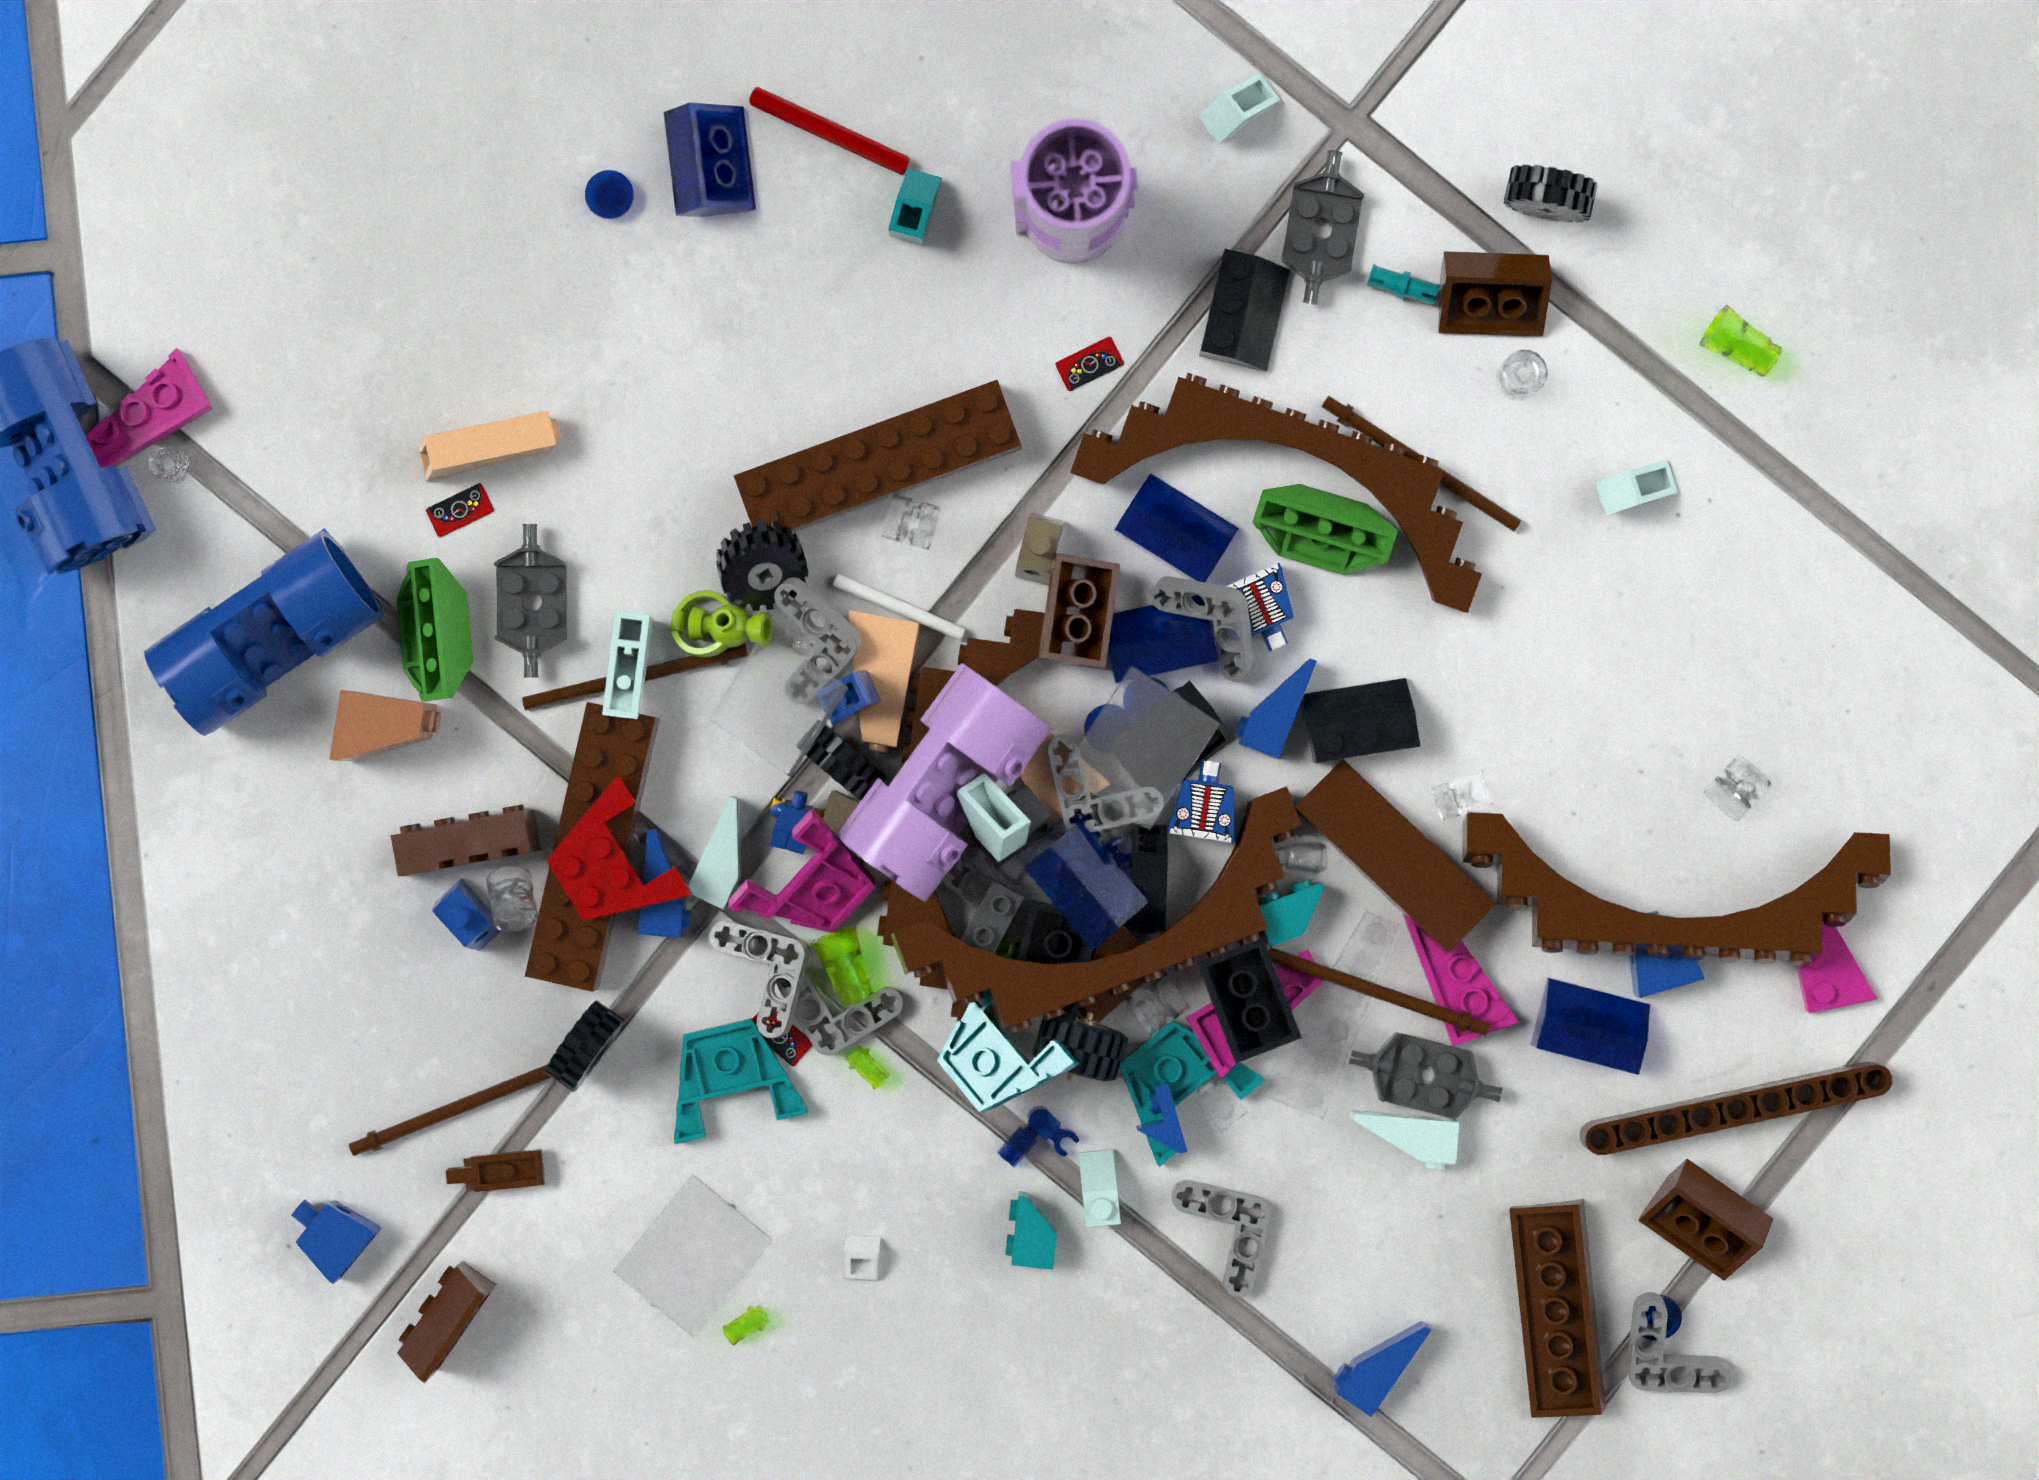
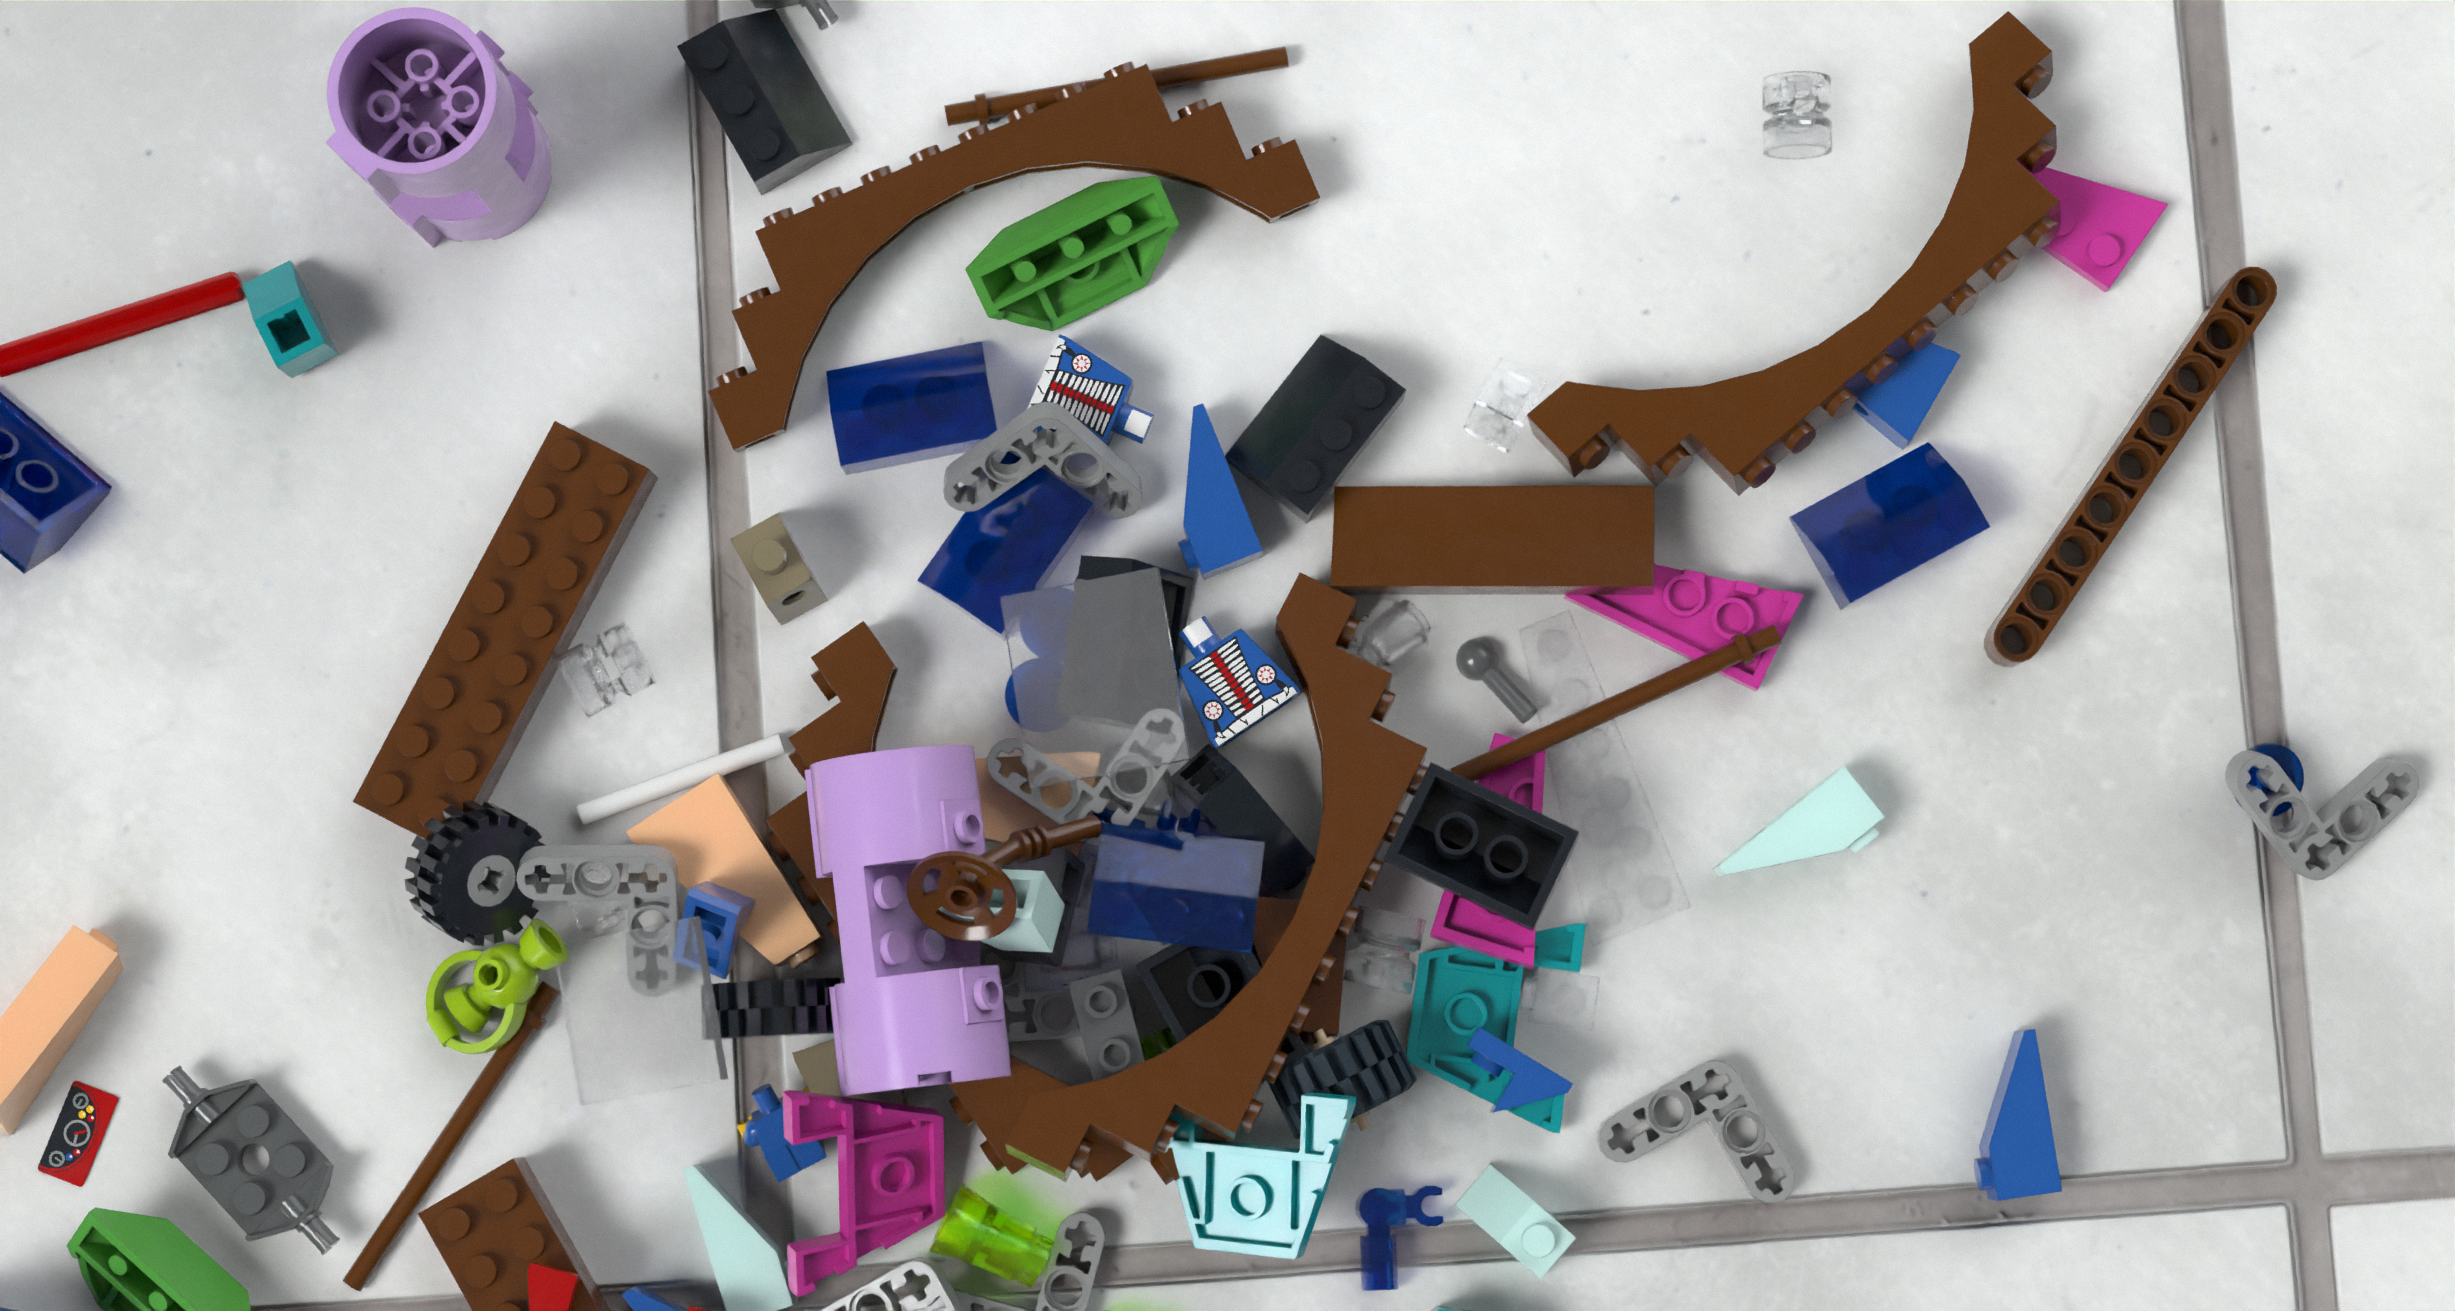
camera: 45 degrees left, 5 degrees down
light aqua slope [602,611,654,720] -> none
reddish brown slope [1039,553,1120,668] -> none
sticker [1055,337,1124,391] -> none
teal slope [1259,878,1324,947] -> none
dark grey plate [1348,1032,1502,1120] -> none
reddish brown arch [1509,1199,1606,1418] -> none
reddish brown slope [1638,1159,1773,1281] -> none
none -> reddish brown dish [907,815,1102,941]
none -> dark grey bar [1456,638,1538,724]

